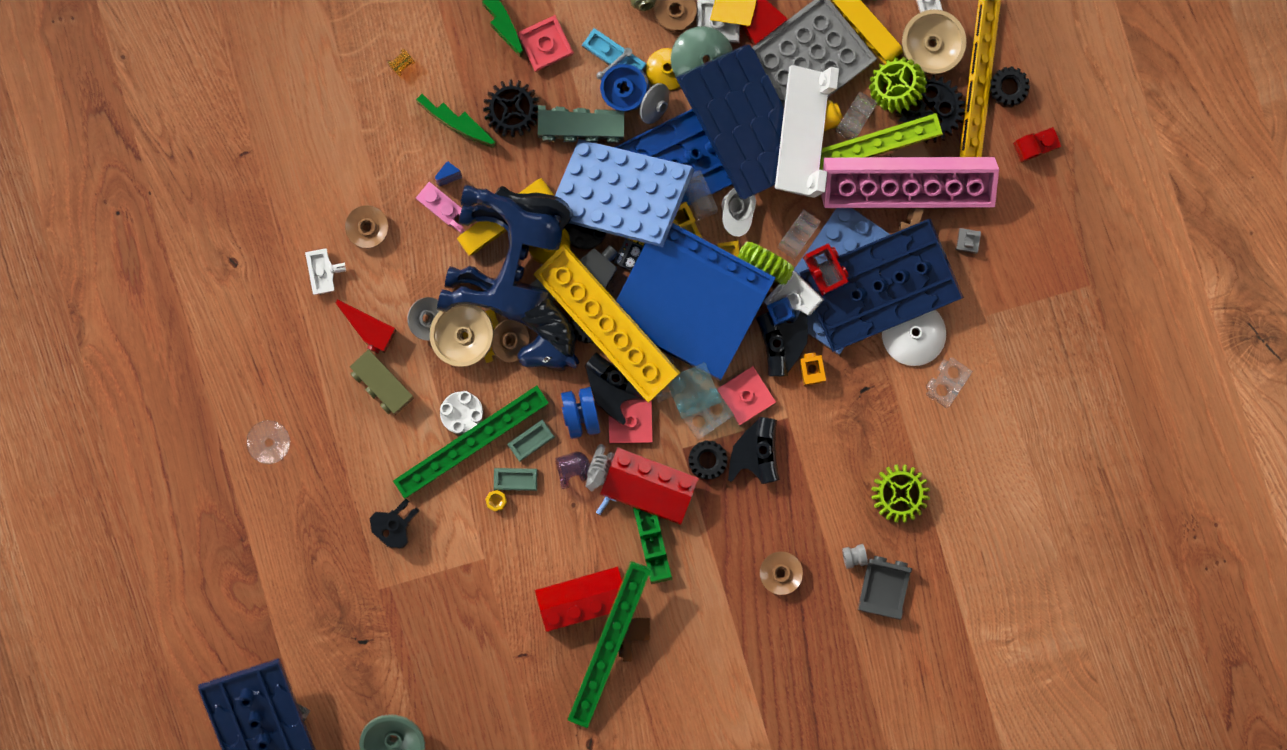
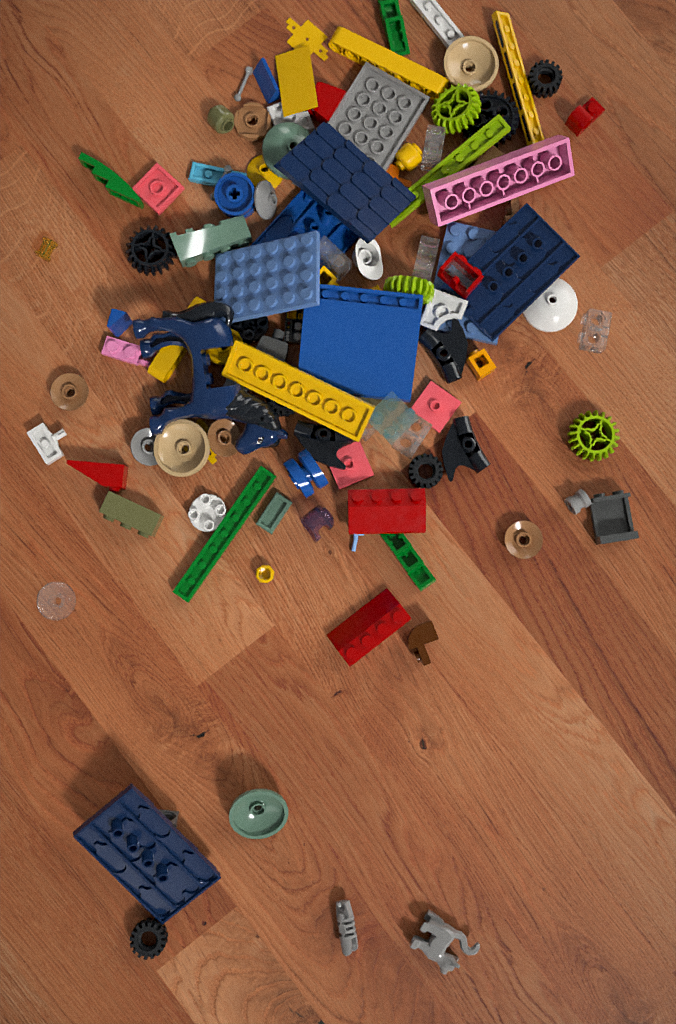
camera: 15 degrees left, 0 degrees up
black hinge [369,499,419,548] -> none
green slope [416,94,496,148] -> none
sand green tile [493,468,537,491] -> none
green plate [567,561,651,728] -> none
light grey hinge [586,444,615,491] -> none
blue tile [767,297,796,325] -> none
white bracket [775,65,839,198] -> none
light grey tile [956,228,981,254] -> none

